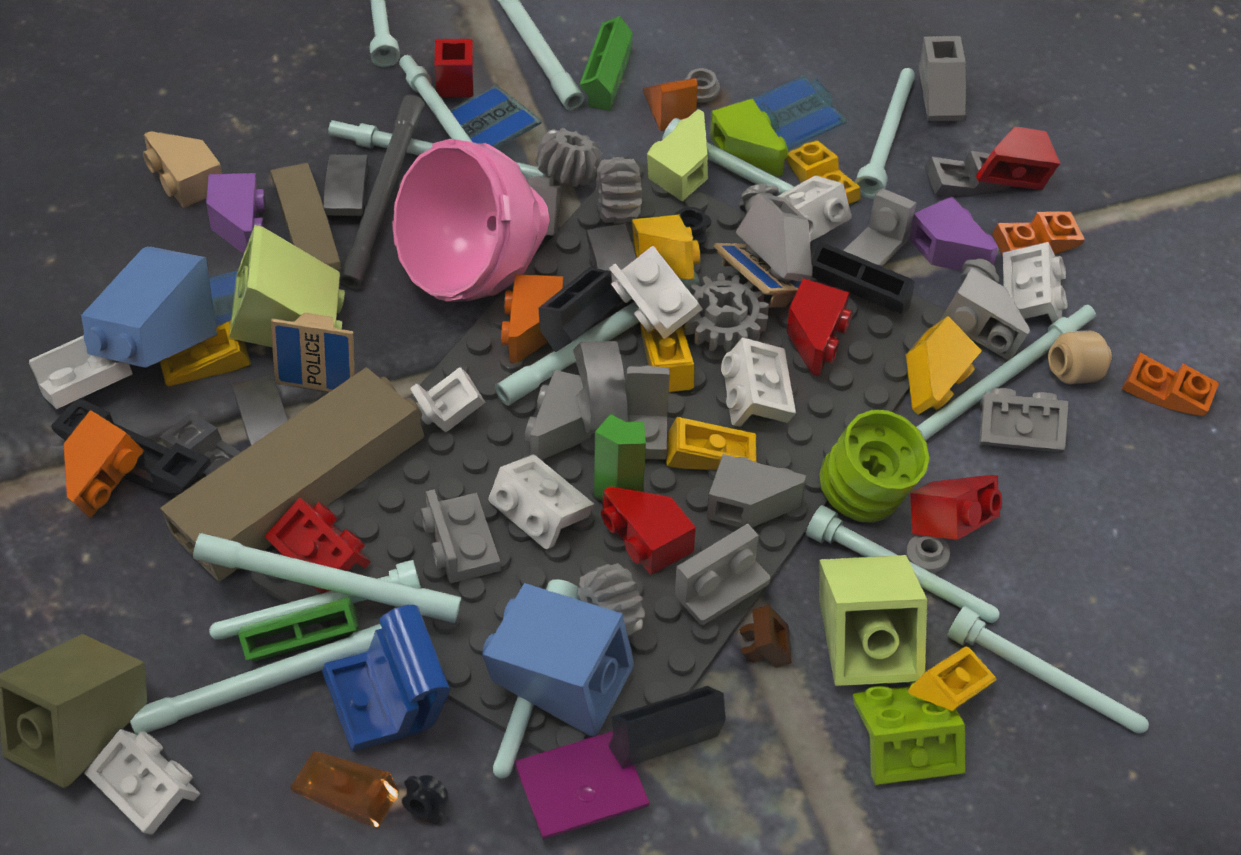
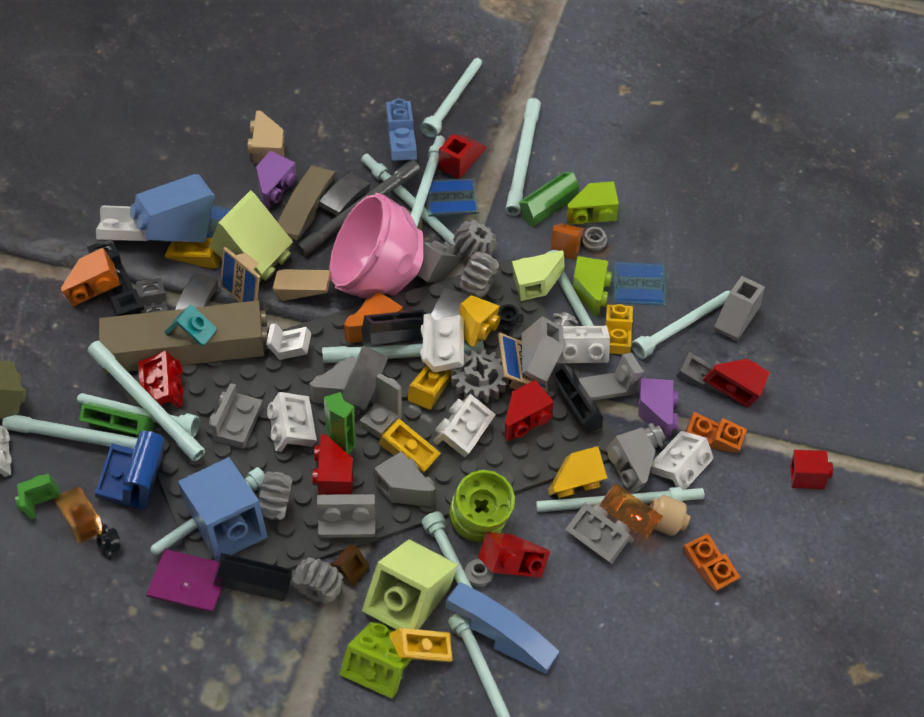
camera: 35 degrees right, 0 degrees up
none -> bright green bracket [15,473,61,520]
none -> teal bracket [164,304,217,346]
none -> tan slope [273,269,332,301]
none -> light grey gear [293,557,343,603]
none -> medium blue slope [386,99,417,161]
none -> medium blue slope [445,582,560,674]
none -> lime slope [566,181,619,224]
none -> clear orange slope [600,484,663,539]
none -> red brick [790,450,833,489]

